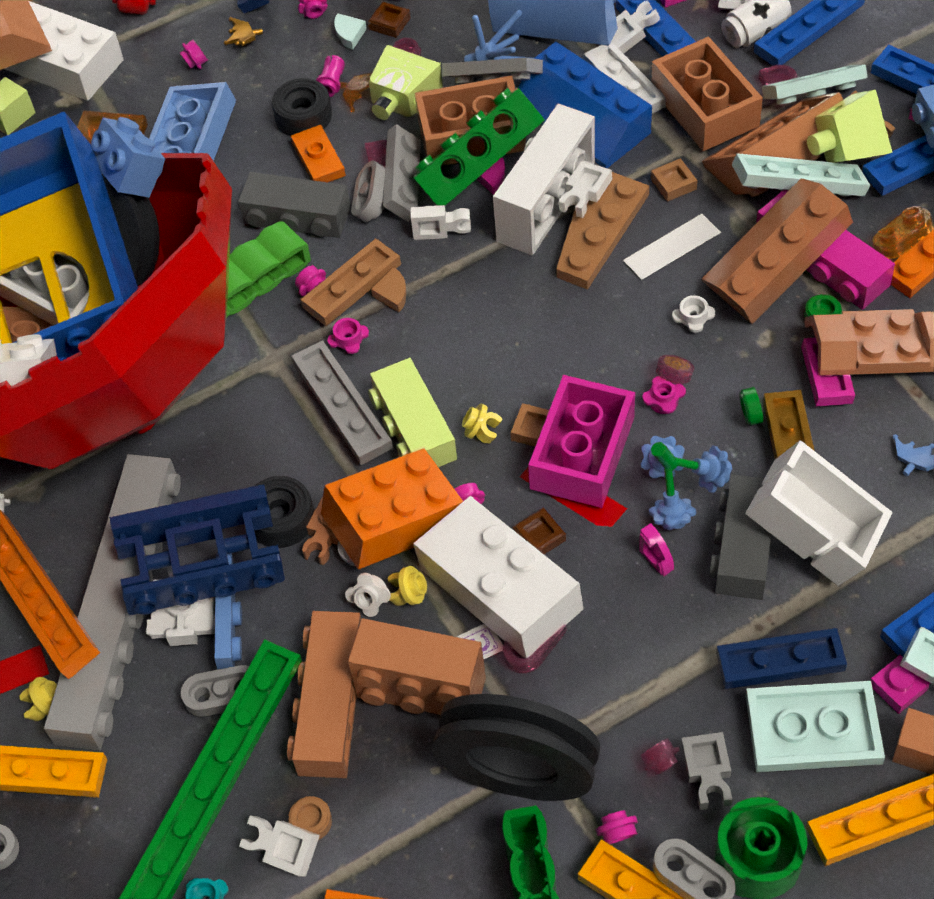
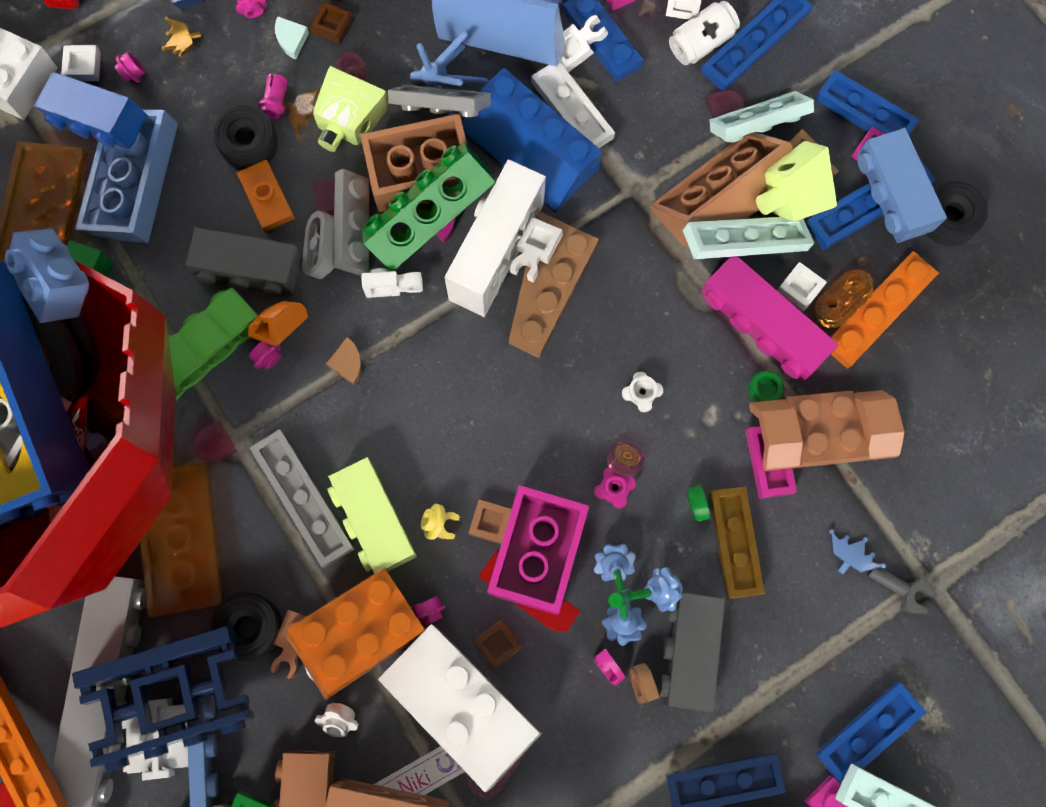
camera: 10 degrees left, 20 degrees up
medium nougat plate [300,238,401,326] -> none
dark pink plate [327,318,369,354] -> none
light yellow plate [388,566,427,606] -> none
white sticker [623,214,721,280] -> none
nougat brick [651,37,763,151] -> none
medium nougat tile [651,158,698,202] -> none
nougat slope [702,178,853,324] -> none
white piece [745,440,892,586] -> none
none -> brick [34,72,148,149]
none -> white plate [61,45,101,81]
none -> clear orange plate [140,462,225,618]
none -> clear pink tile [193,420,238,463]
none -> orange brick [248,301,308,347]
none -> medium nougat tile [630,663,660,705]
none -> white plate [777,262,827,311]

